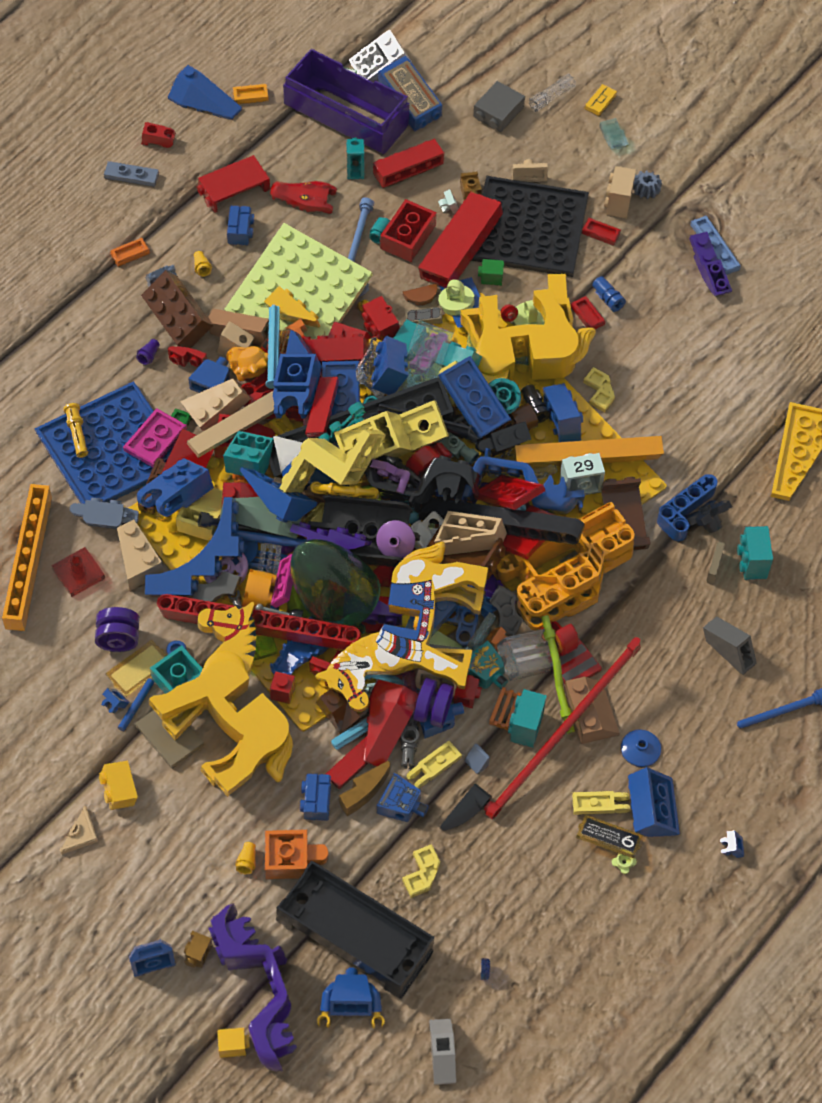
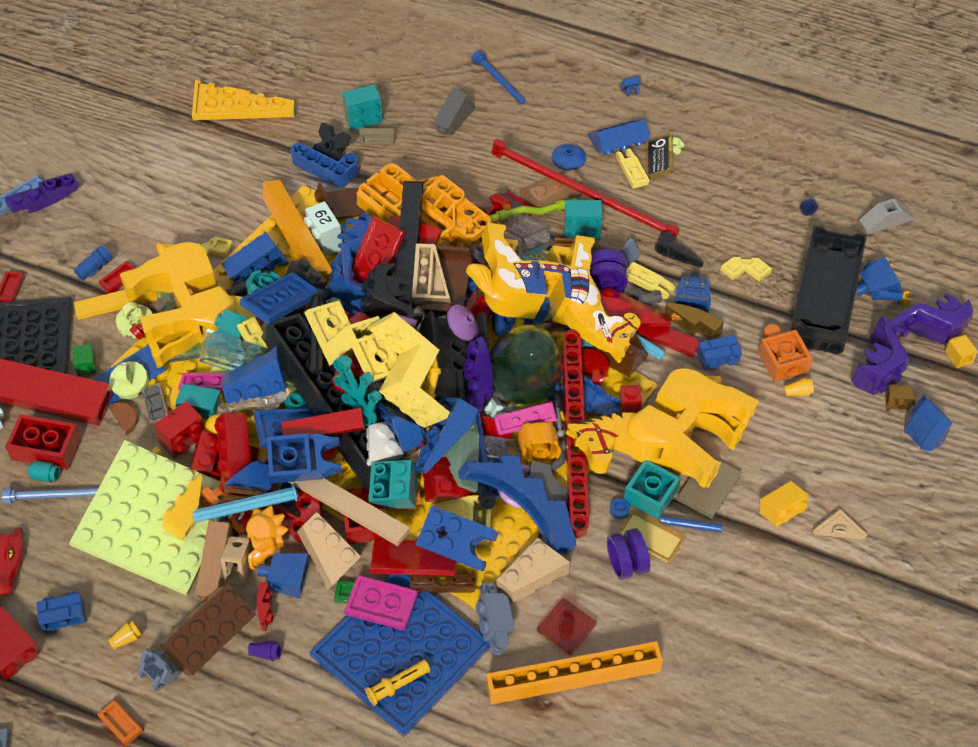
camera: 105 degrees left, 5 degrees down
blue tile [101,688,130,713] -> none

